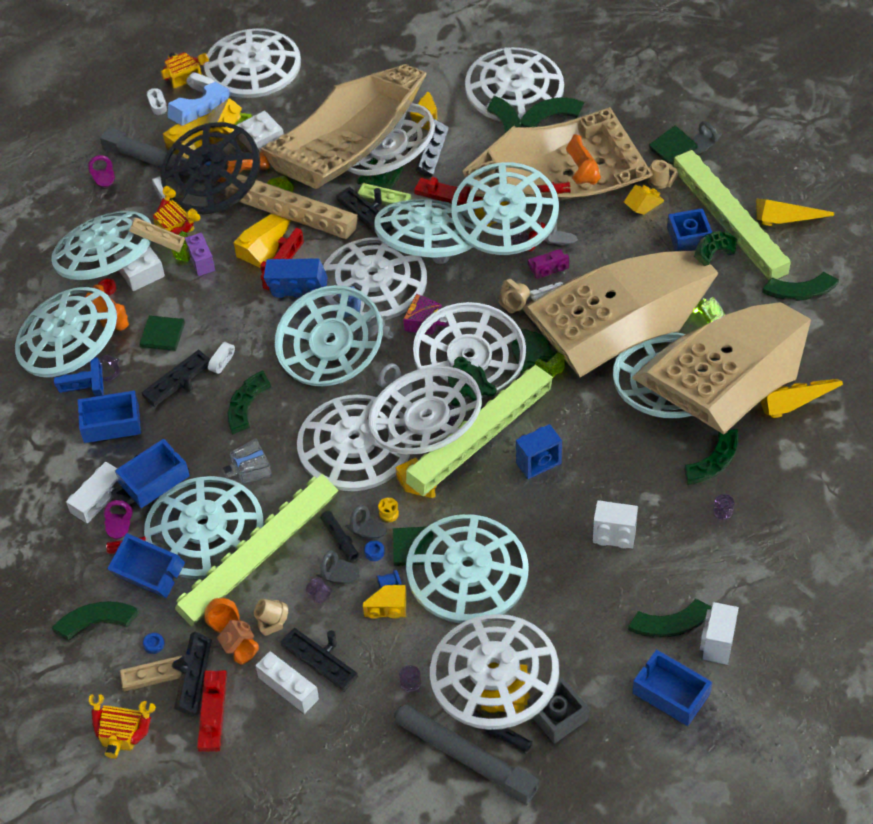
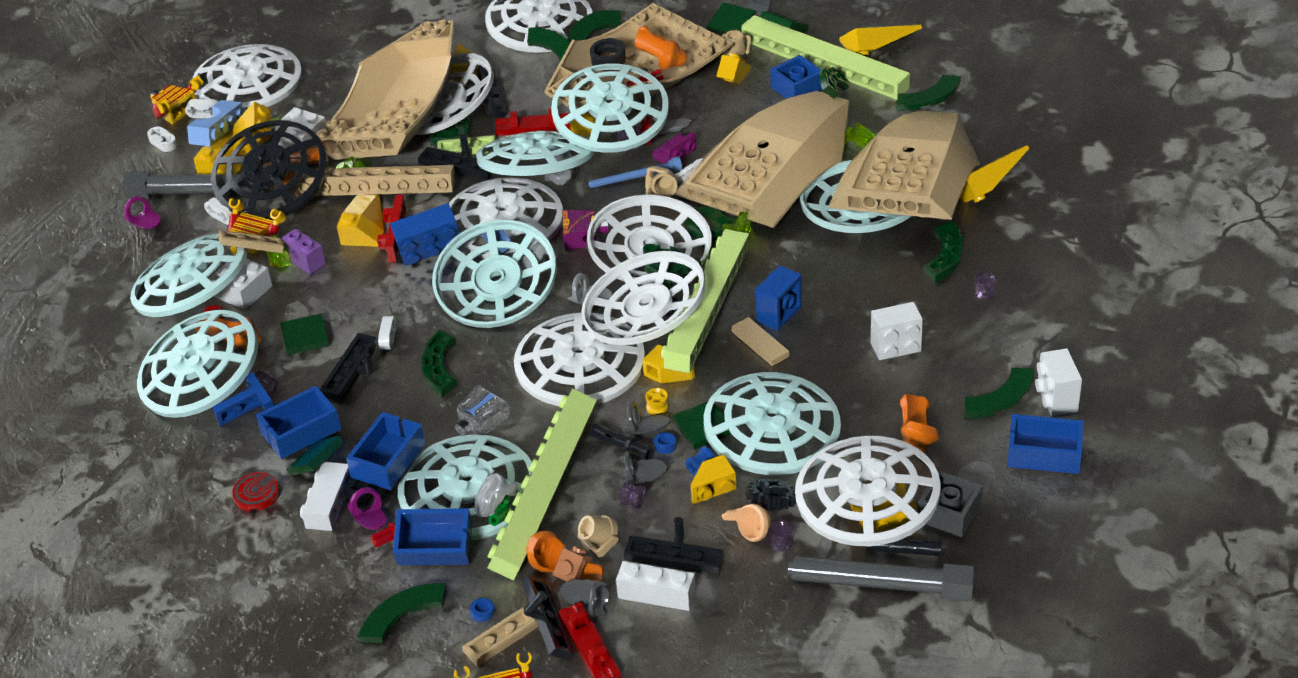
camera: 25 degrees left, 10 degrees down
none -> tile [232,472,279,511]
none -> dark green tile [286,436,344,475]
none -> light grey piece [474,470,518,517]
none -> green arm [488,495,510,526]
none -> dark grey piece [560,579,609,617]
none -> medium blue piece [588,156,682,188]
none -> black tyre [590,38,626,71]
none -> light nougat hat [721,504,771,542]
none -> tan tile [731,317,789,366]
none -> black gear [746,479,797,510]
none -> dark green tile [760,11,809,32]
none -> orange hair [900,394,939,453]

